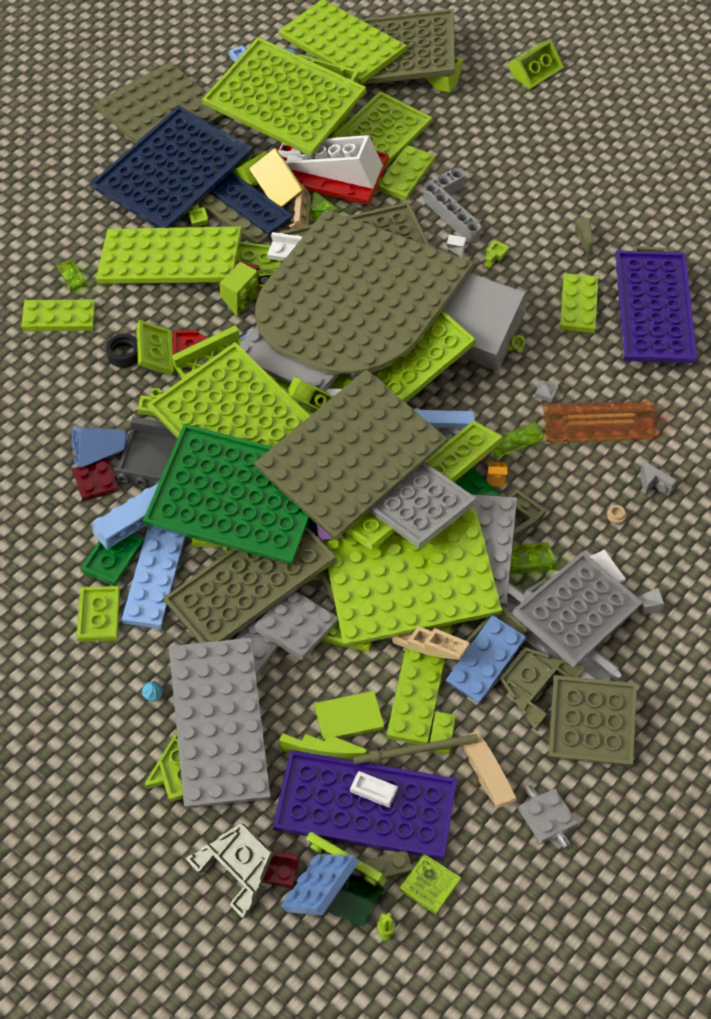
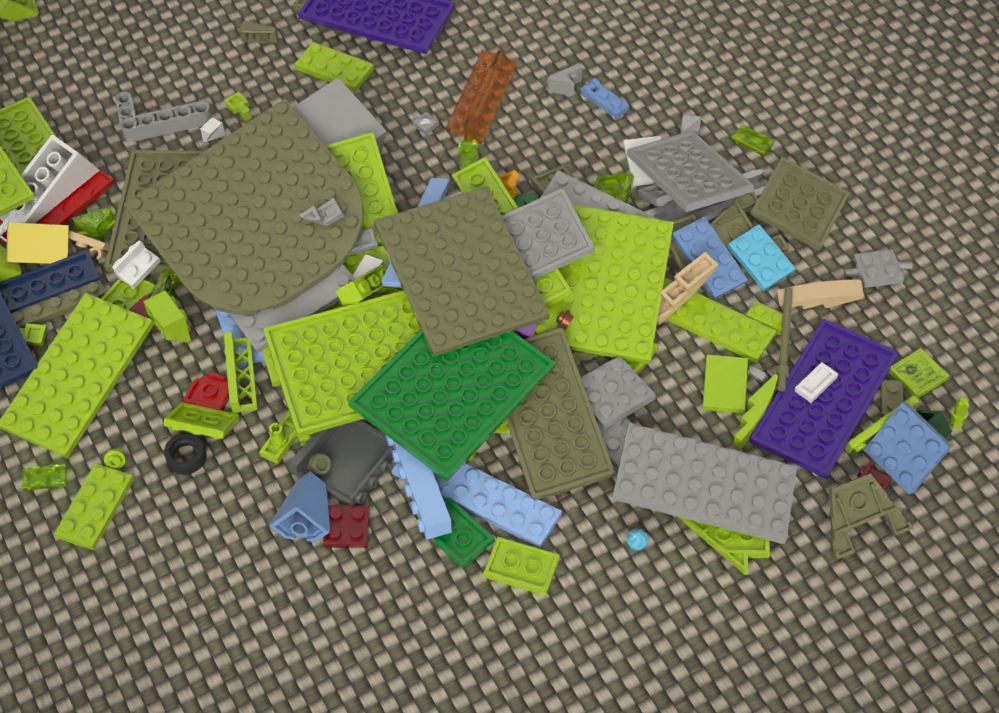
camera: 65 degrees left, 0 degrees up
lime plate [376,145,436,201] -> none
tan plate [607,505,626,524] -> none
none -> lime plate [104,448,126,469]
none -> light grey slope [300,198,345,226]
none -> olive tile [308,453,331,475]
none -> copper plate [556,310,574,330]
none -> medium blue plate [580,78,629,119]
none -> medium azure plate [727,225,796,292]
none -> clear neon green tile [732,125,775,156]
none -> light grey tile [747,366,770,384]

